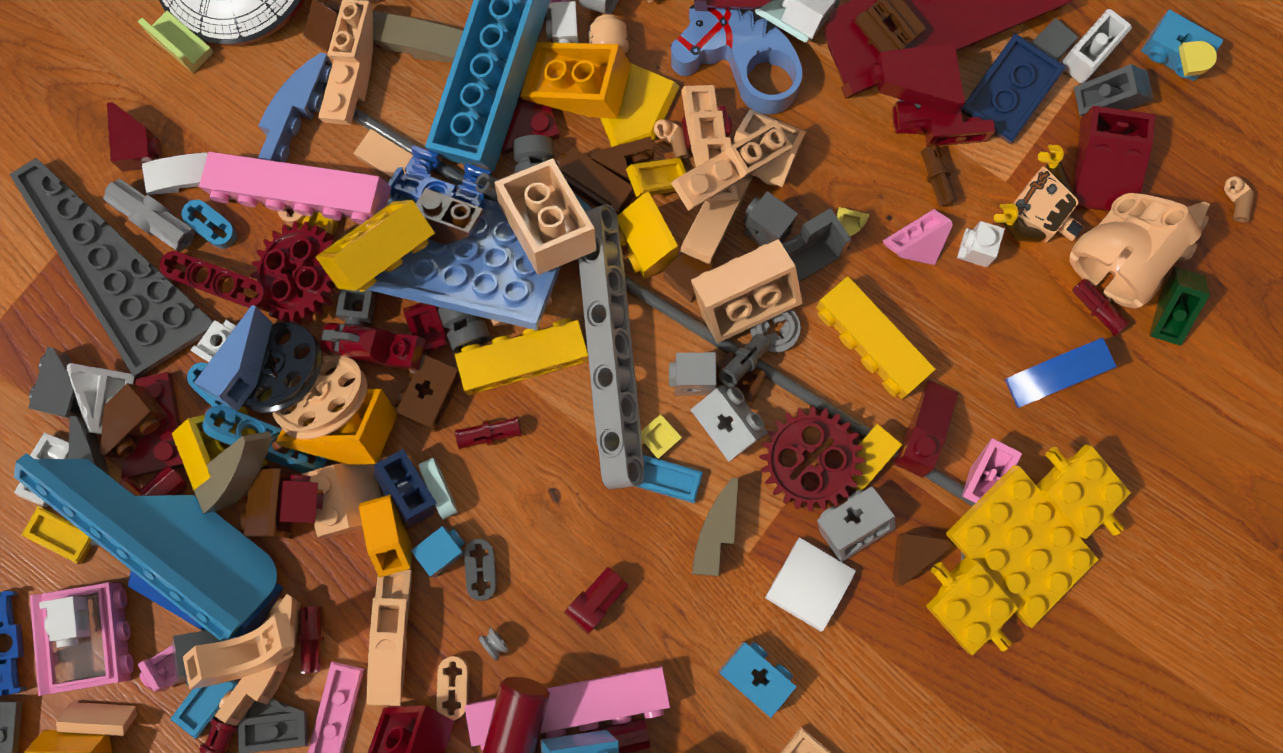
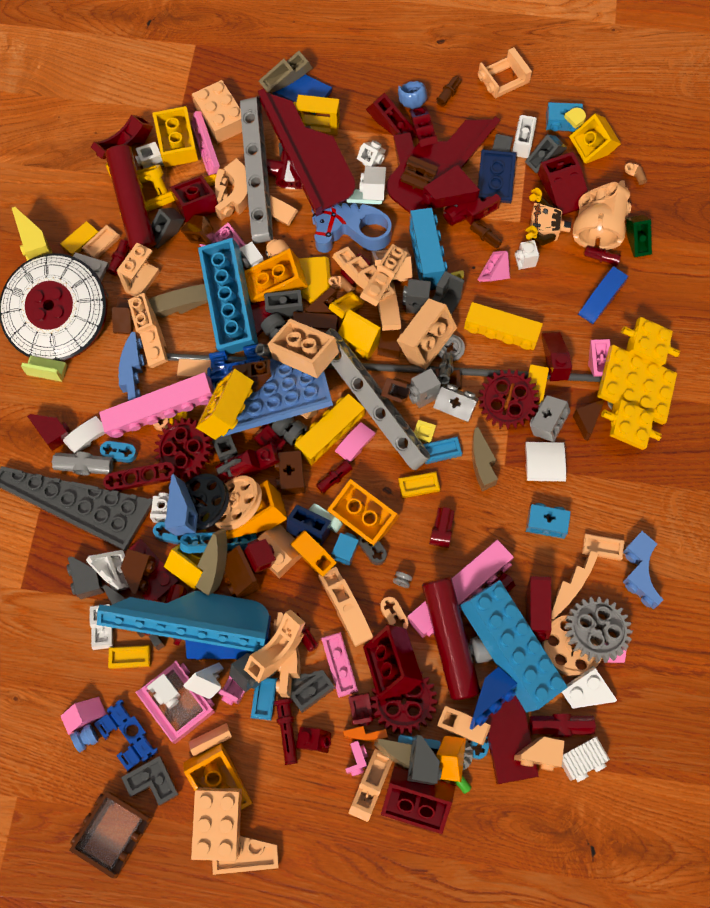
camera: 30 degrees left, 10 degrees down
none -> white slope [183,663,224,699]
none -> dark grey slope [264,290,303,318]
none -> light orange slope [327,479,400,546]
none -> bright pink slope [335,422,376,463]
none -> reddish brown window [380,377,411,403]
none -> yellow tile [398,472,440,498]
none -> dark azure brick [409,208,447,290]
none -> yellow slope [569,113,621,164]

